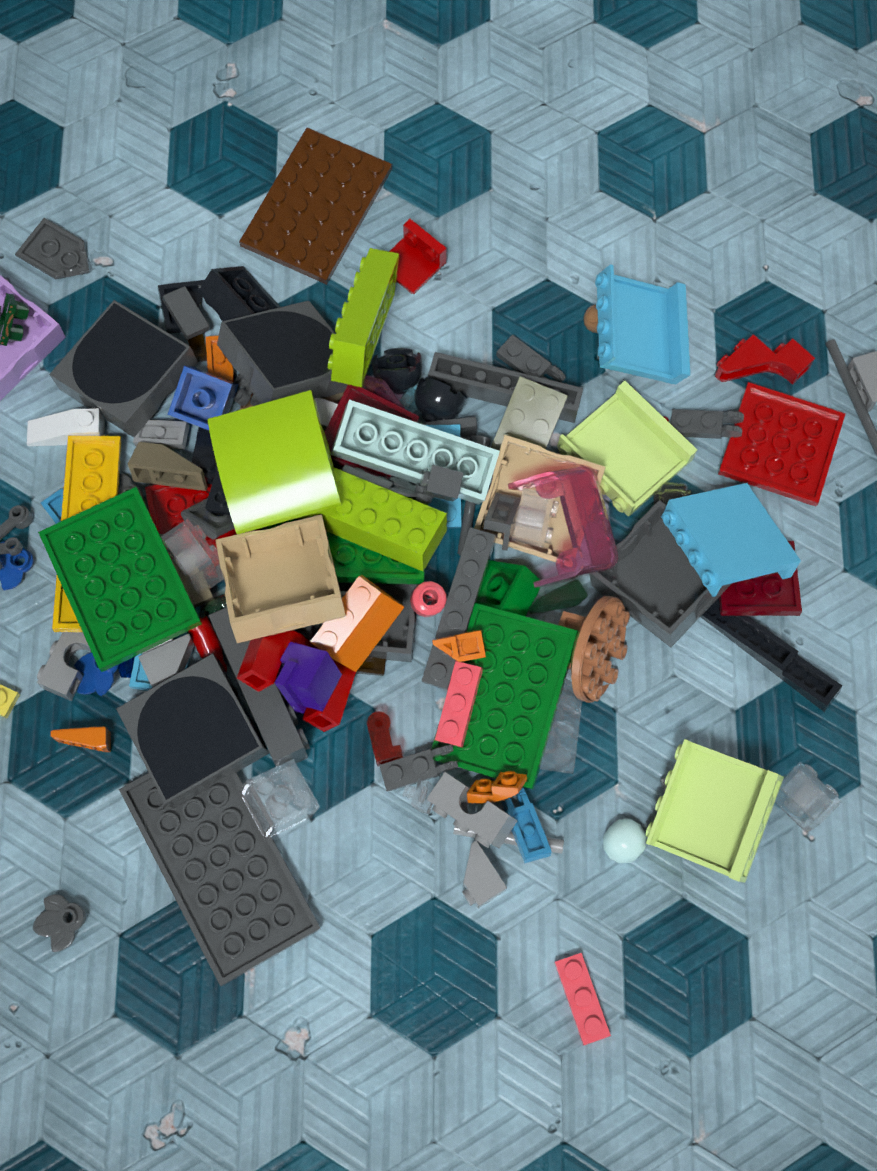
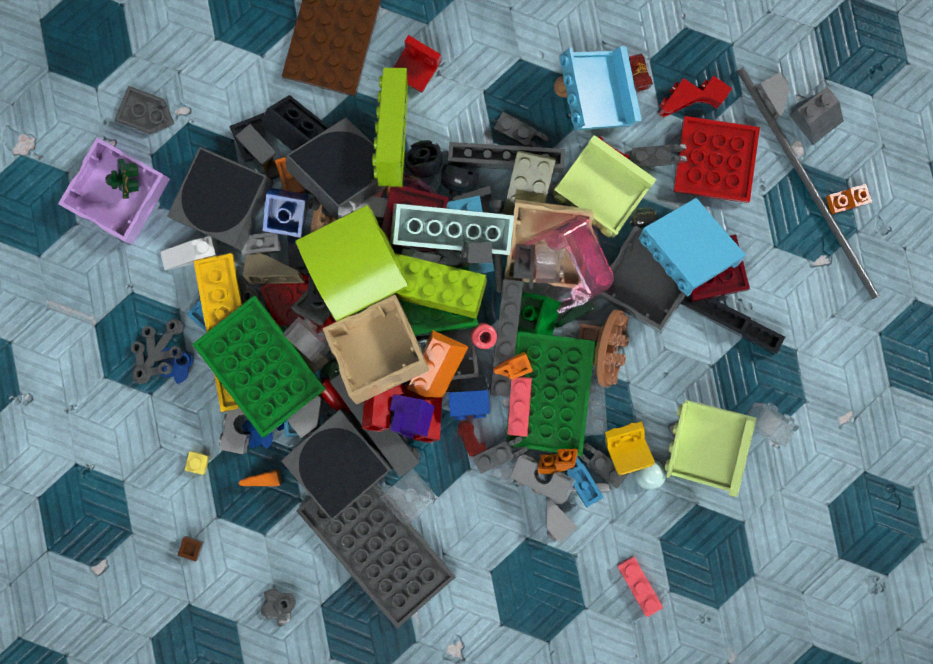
camera: 10 degrees left, 15 degrees up
none -> blue brick [449,390,490,420]
none -> dark grey hinge [578,442,628,489]
none -> yellow bracket [605,421,655,475]
none -> clear red leg [629,53,653,92]

